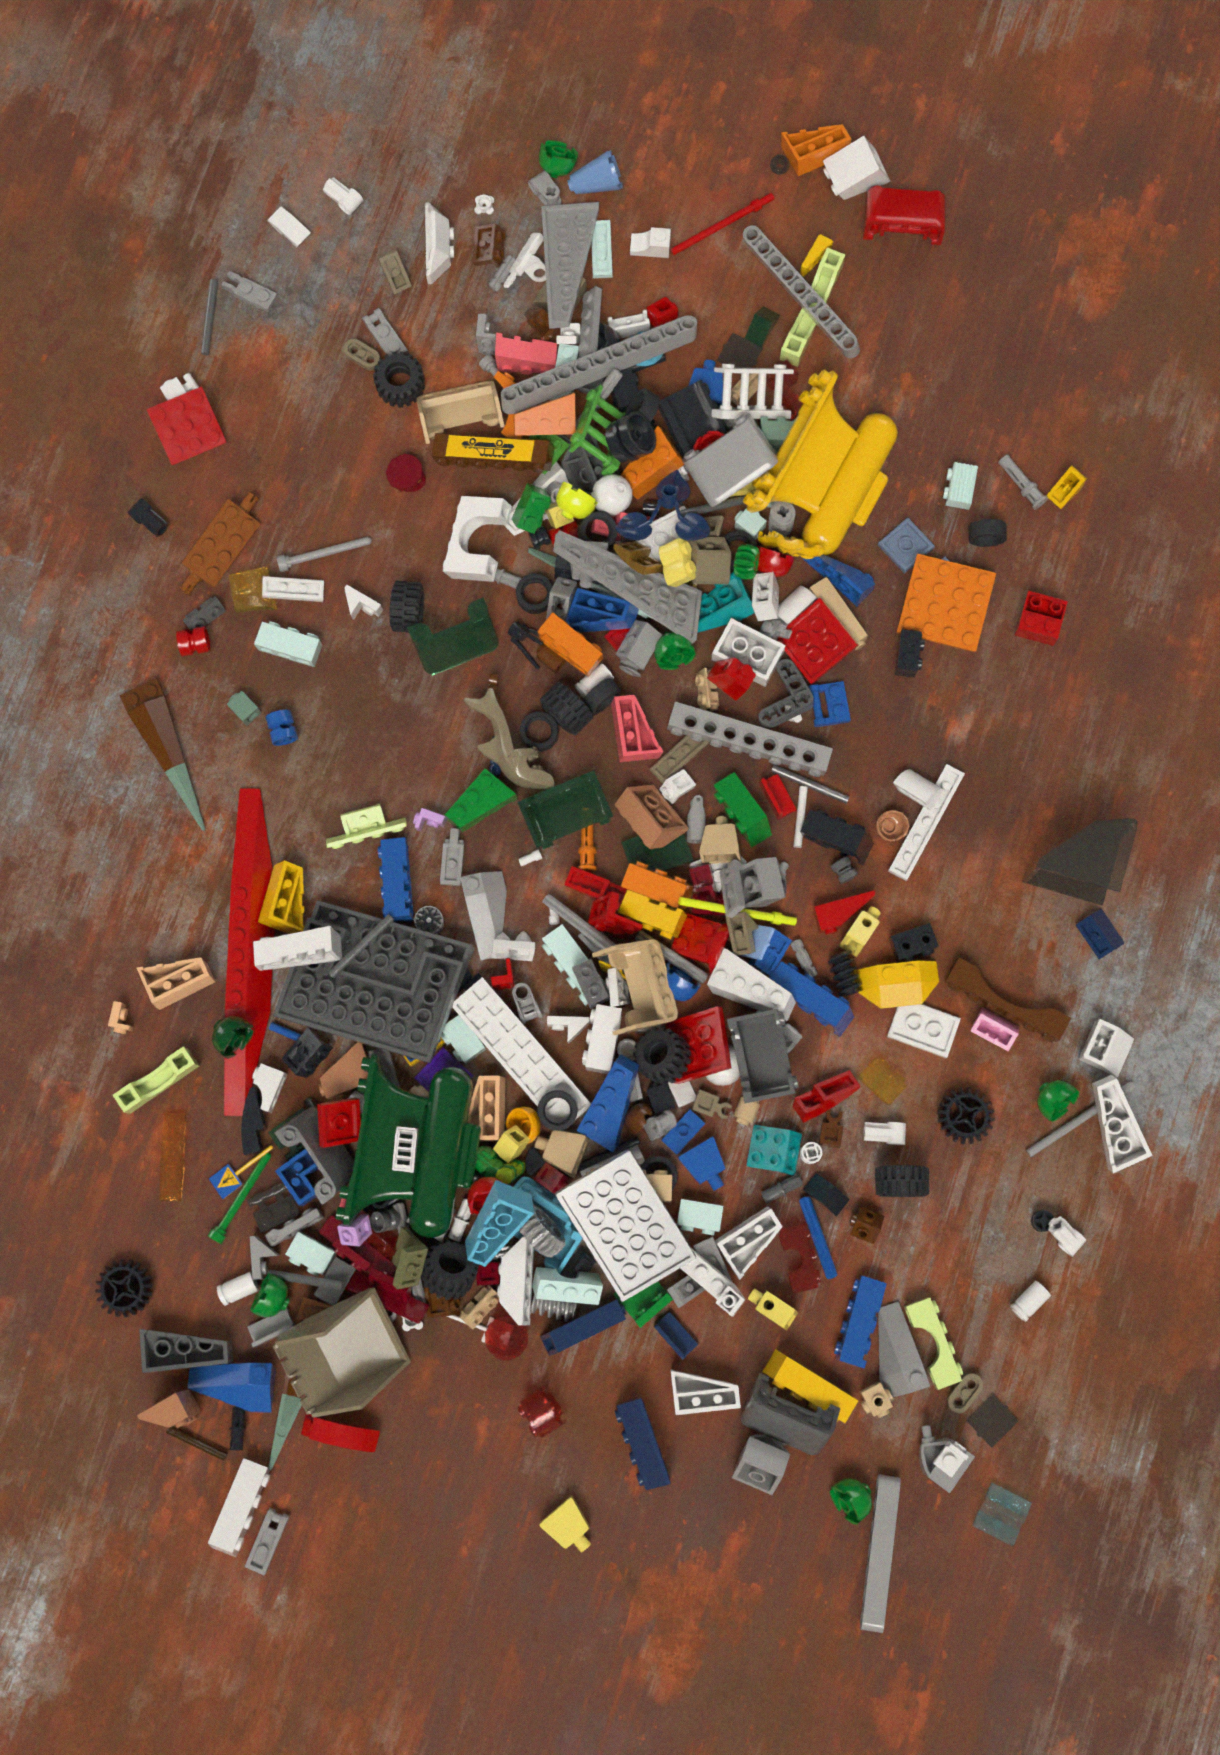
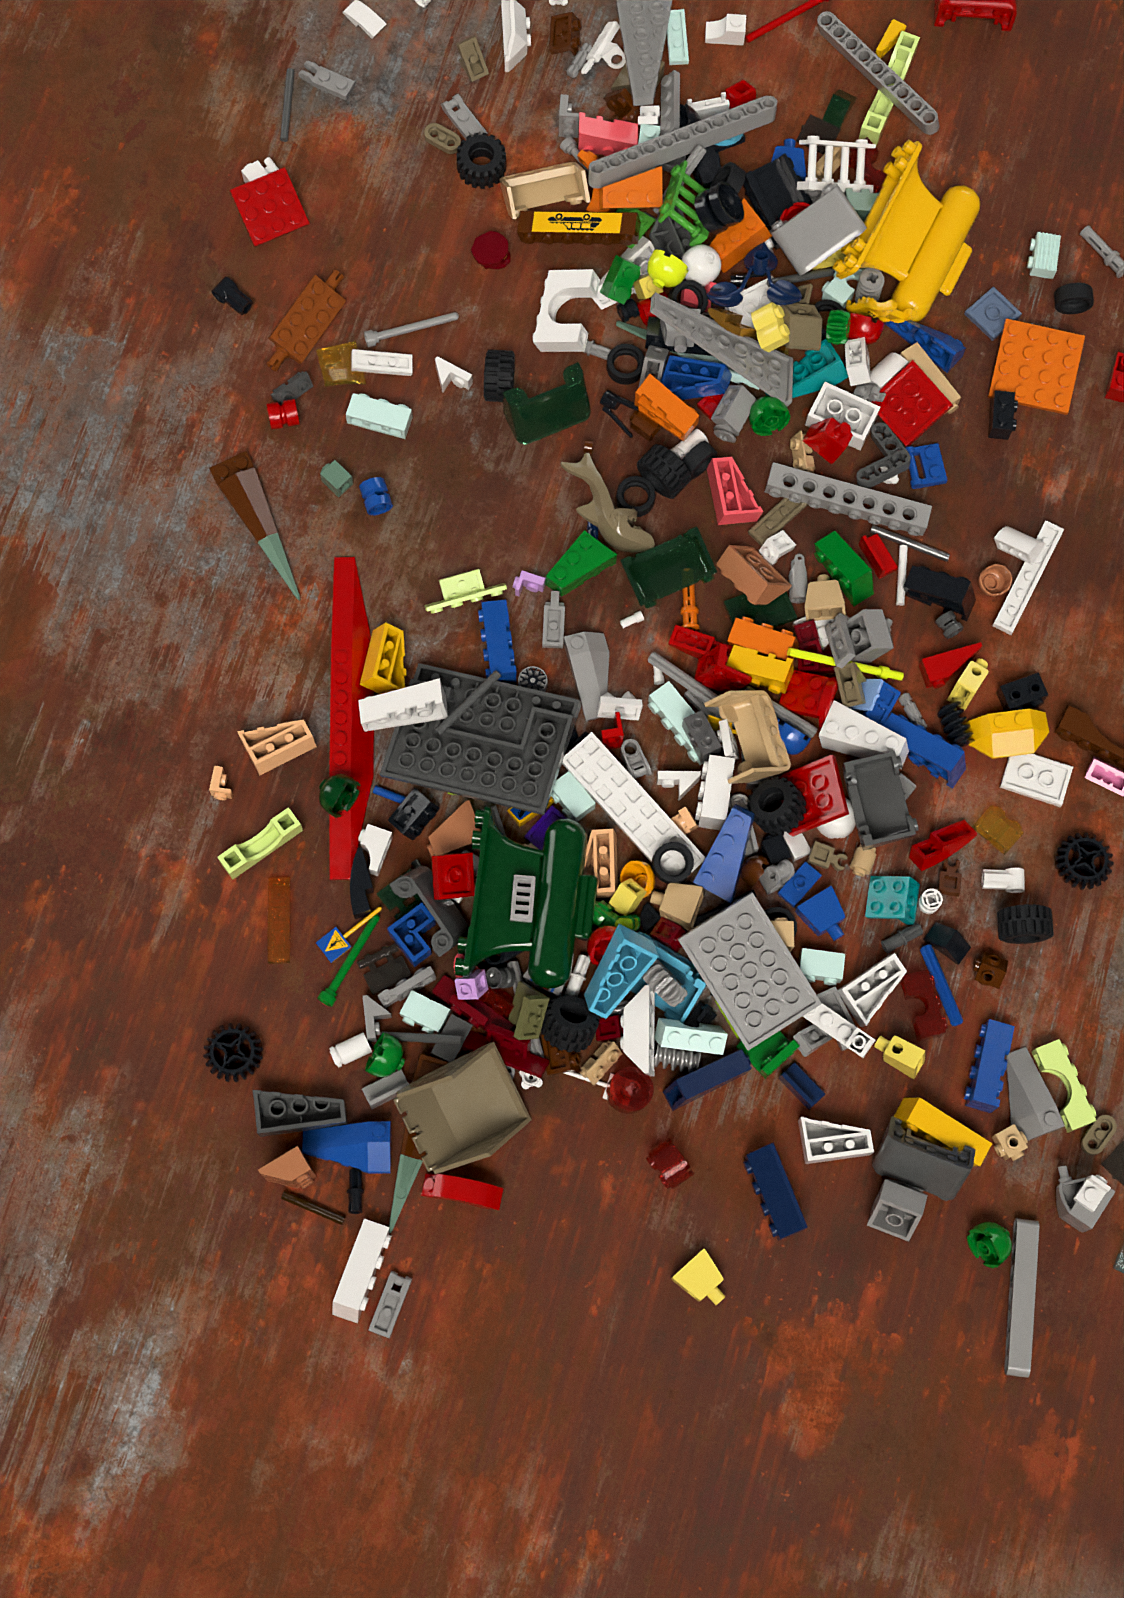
camera: 10 degrees left, 5 degrees down
none -> light nougat bracket [671,807,699,835]

